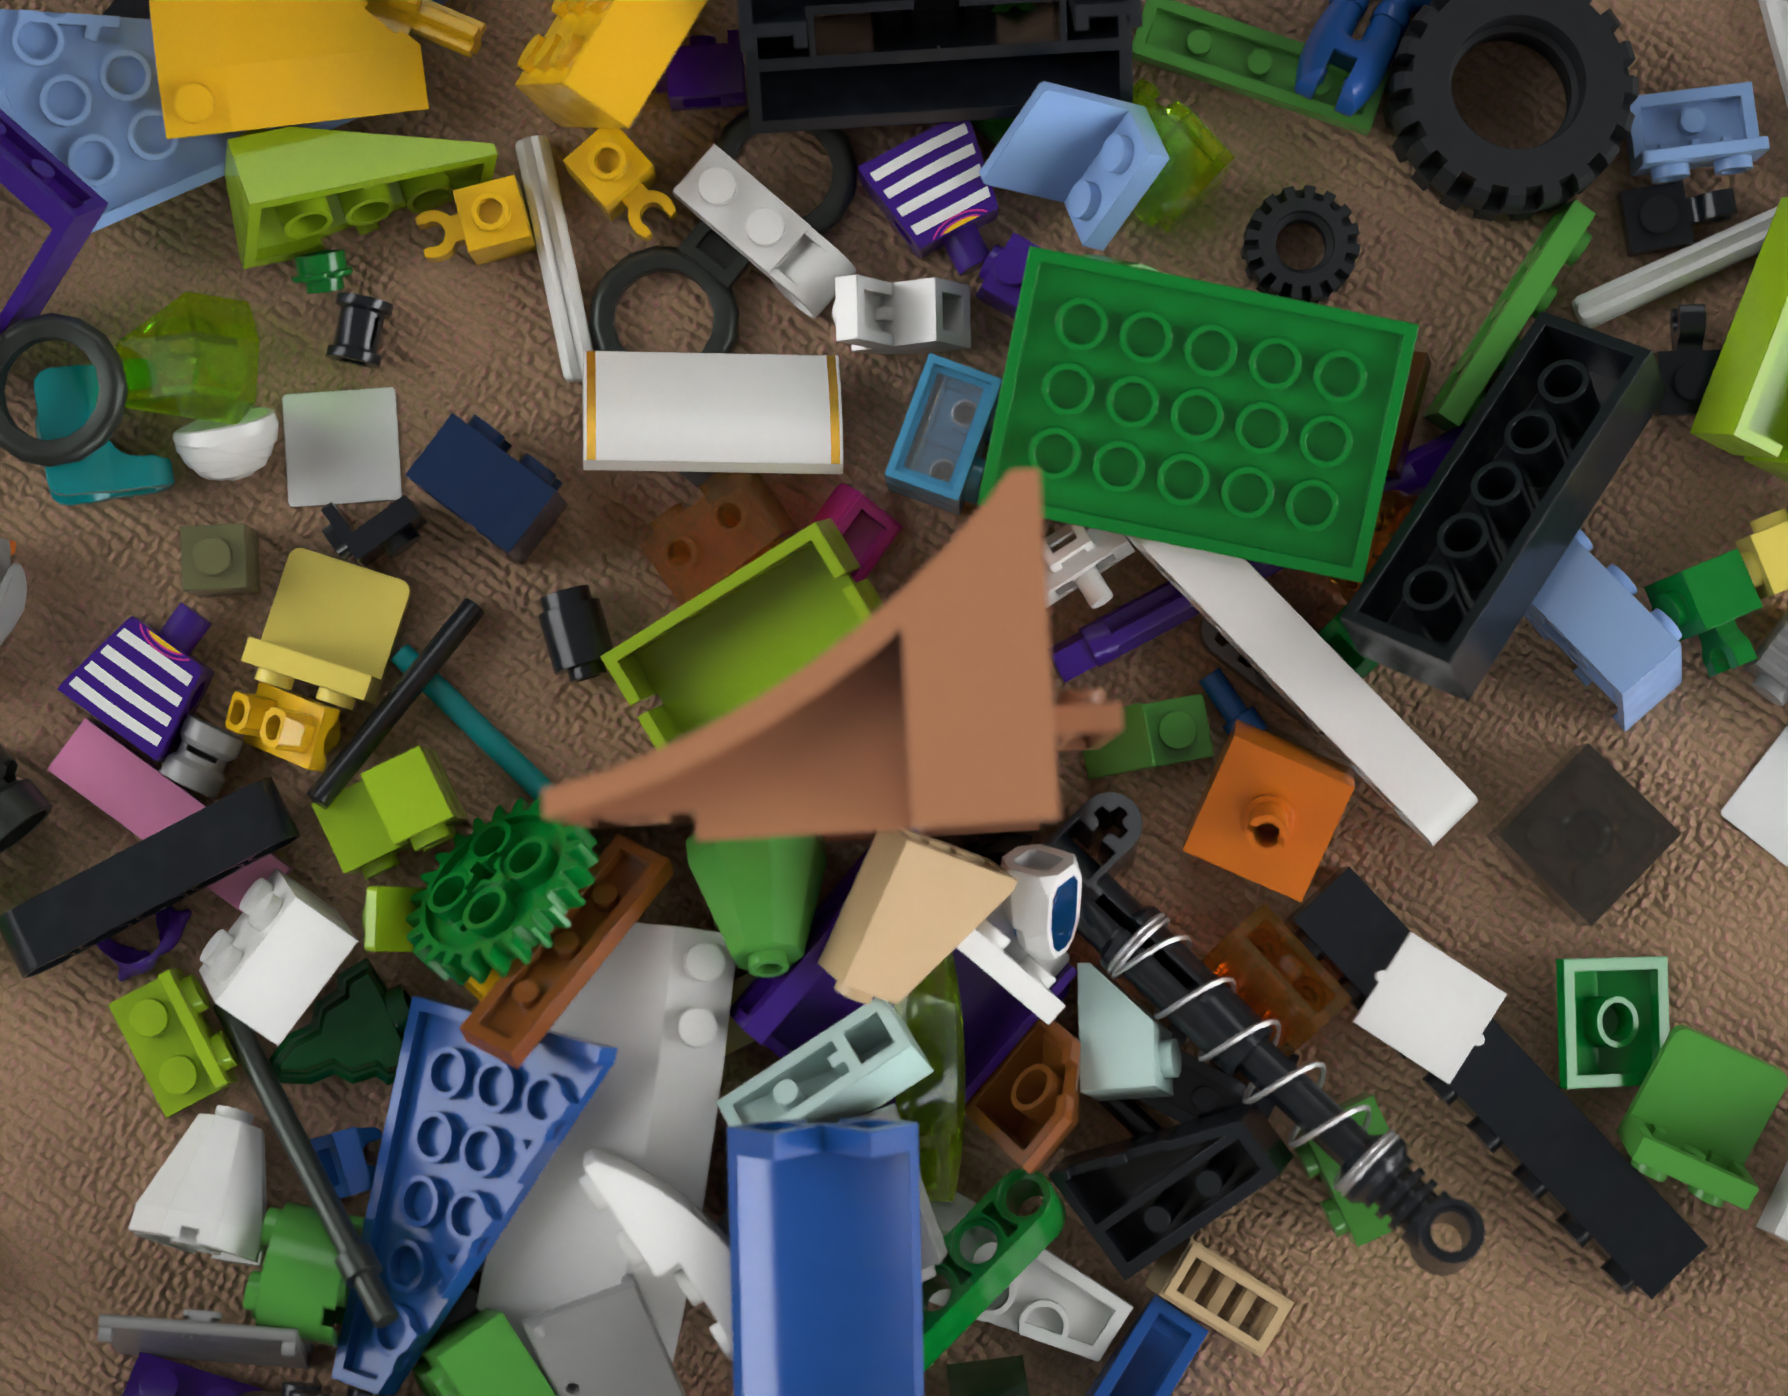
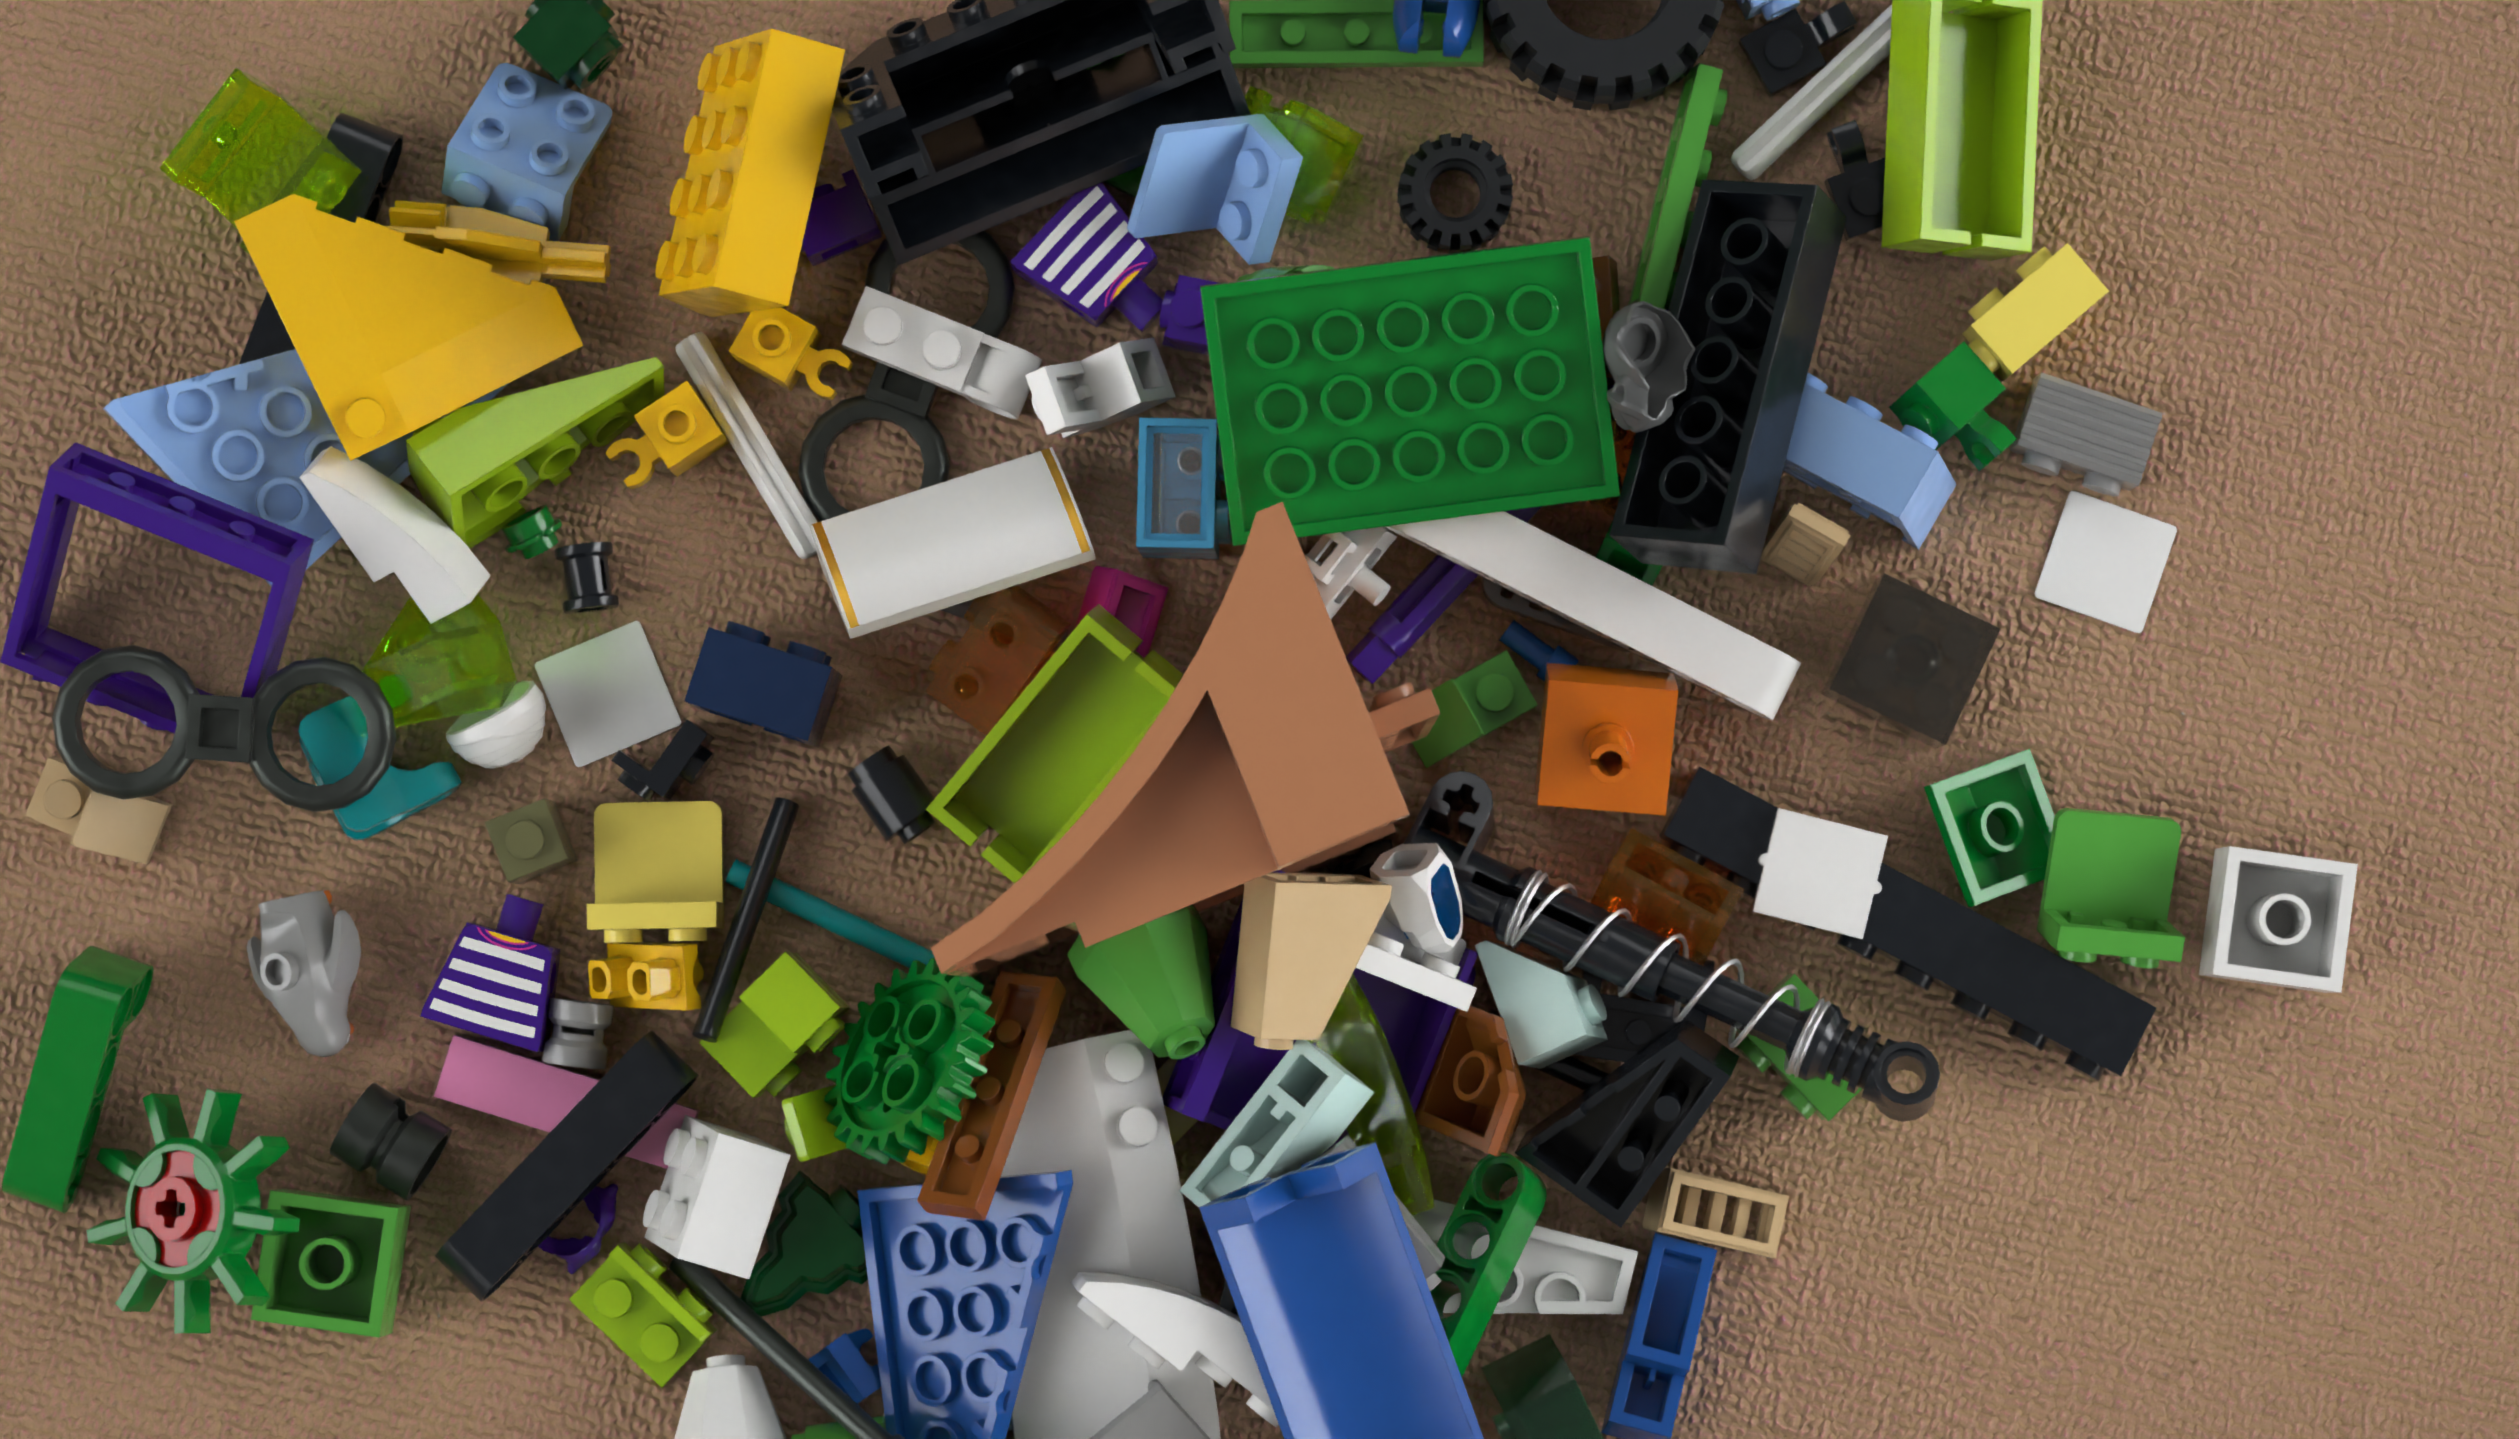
camera: 20 degrees left, 0 degrees up
none -> white slope [299,446,491,624]
none -> dark grey hair [1602,301,1696,433]
none -> tan slope [1761,503,1851,586]

